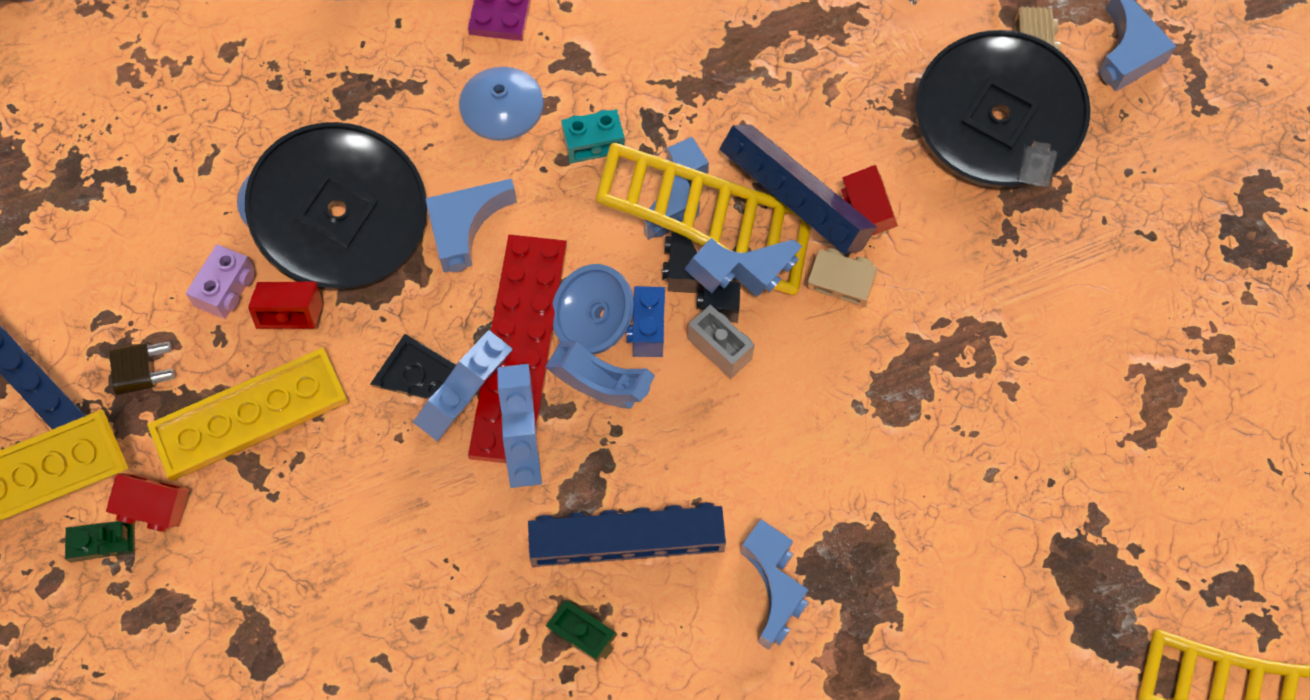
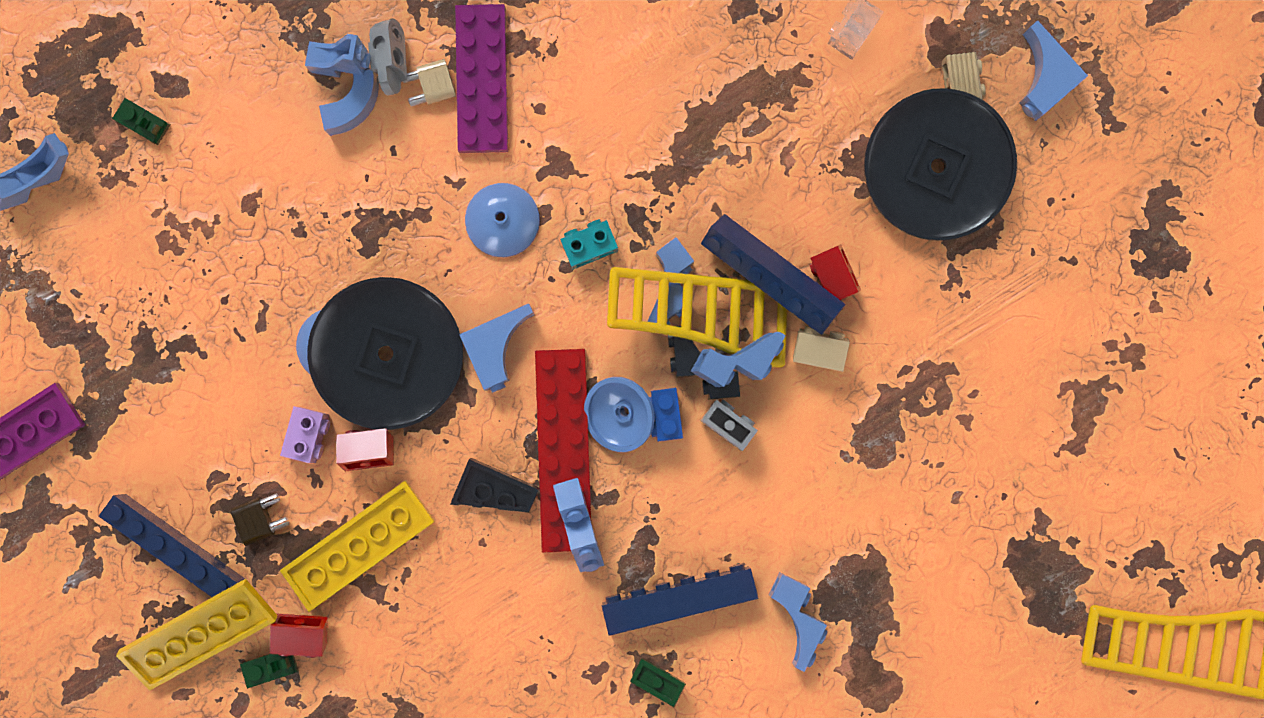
camera: 10 degrees left, 20 degrees up
medium blue arch [413,330,513,442] -> none
medium blue arch [545,341,655,409] -> none
clear brick [1017,141,1057,187] -> none

